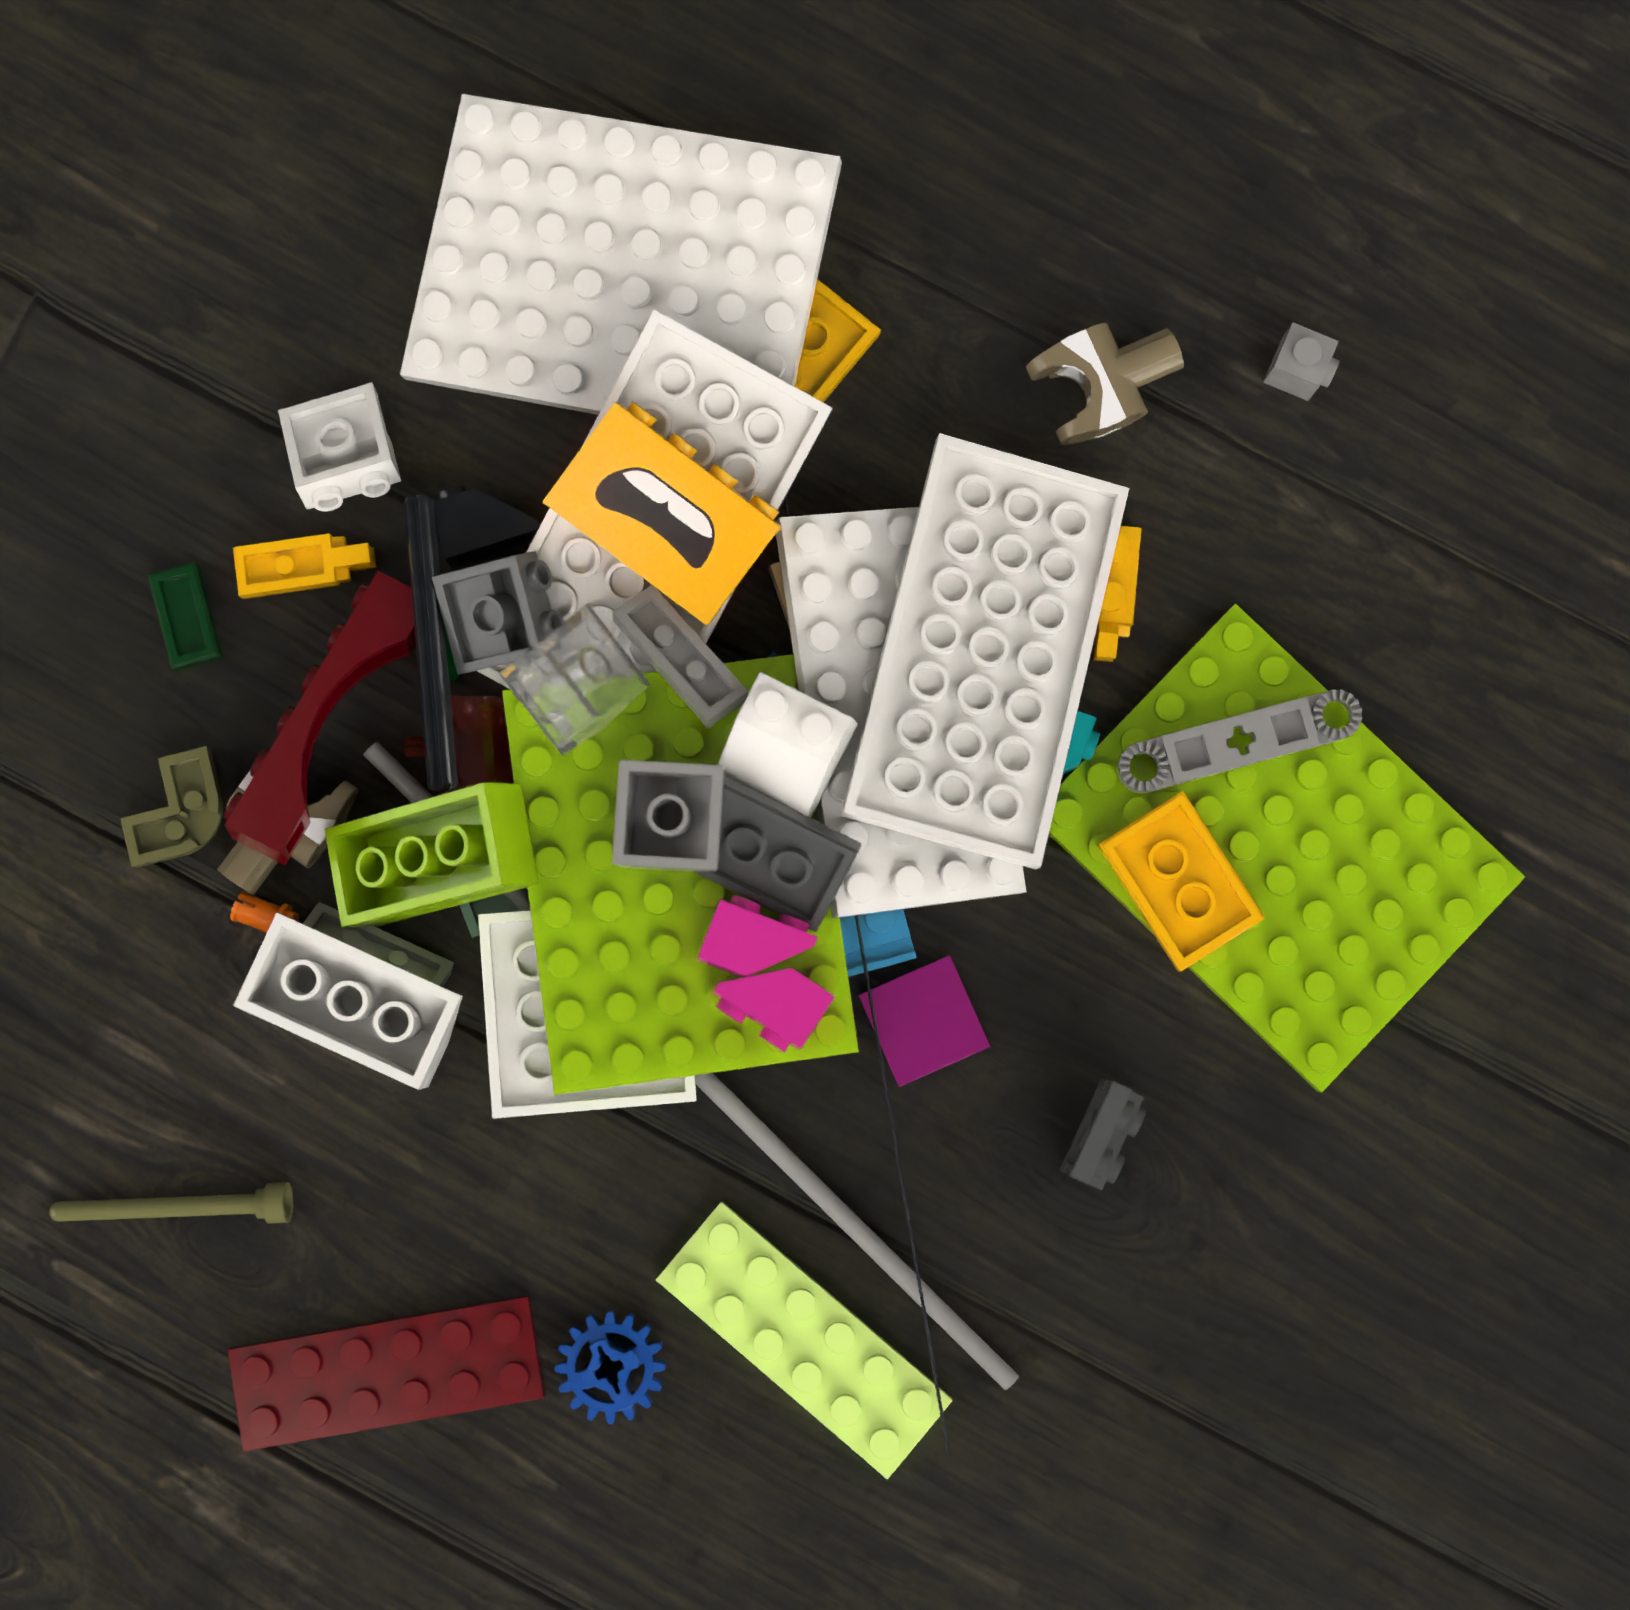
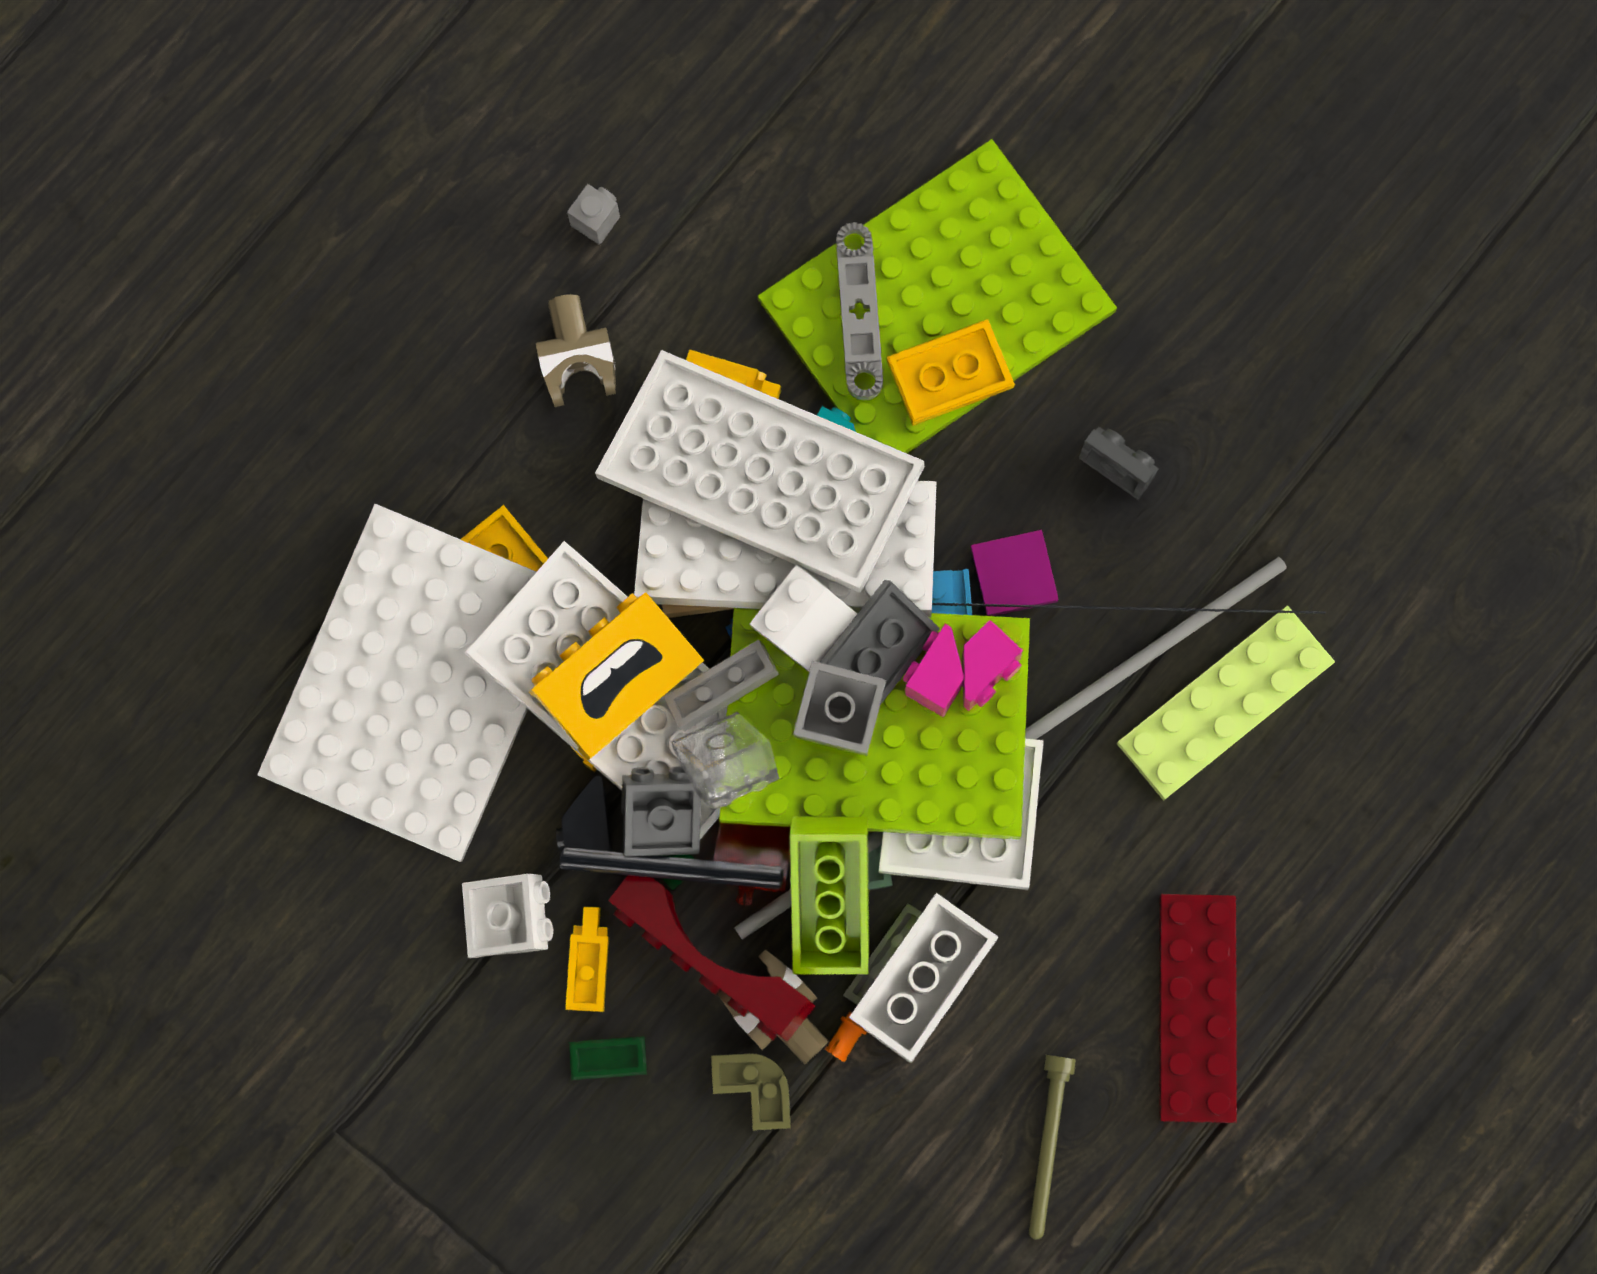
camera: 75 degrees left, 5 degrees down
blue gear [555,1309,667,1424] -> none

